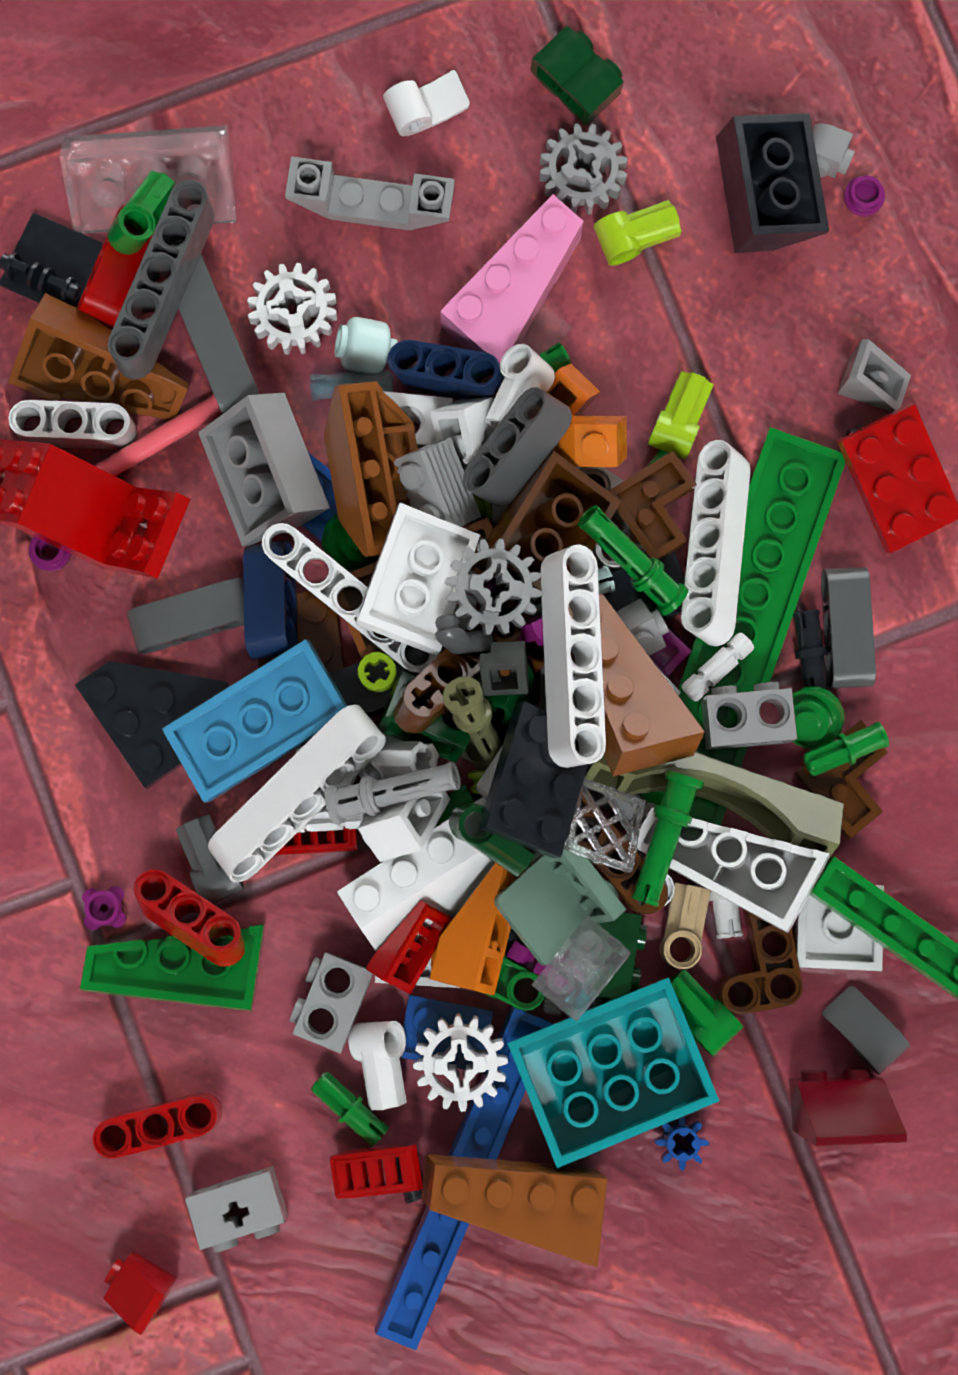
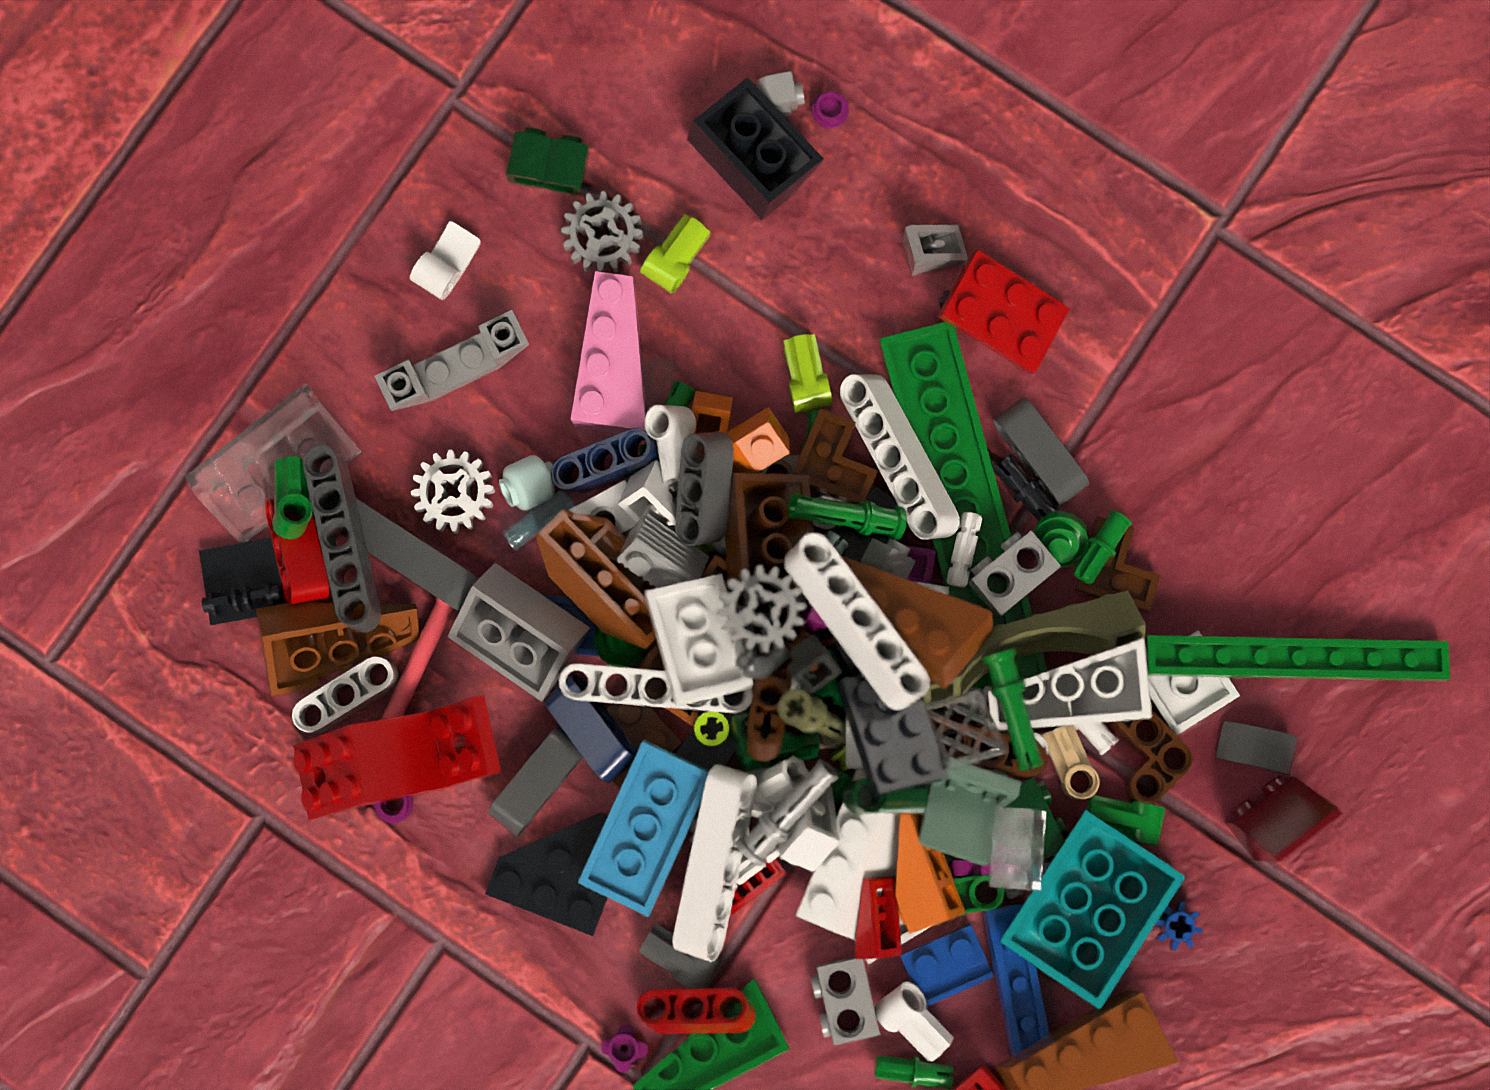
camera: 25 degrees left, 0 degrees up
white gear [413,1013,508,1112] -> none

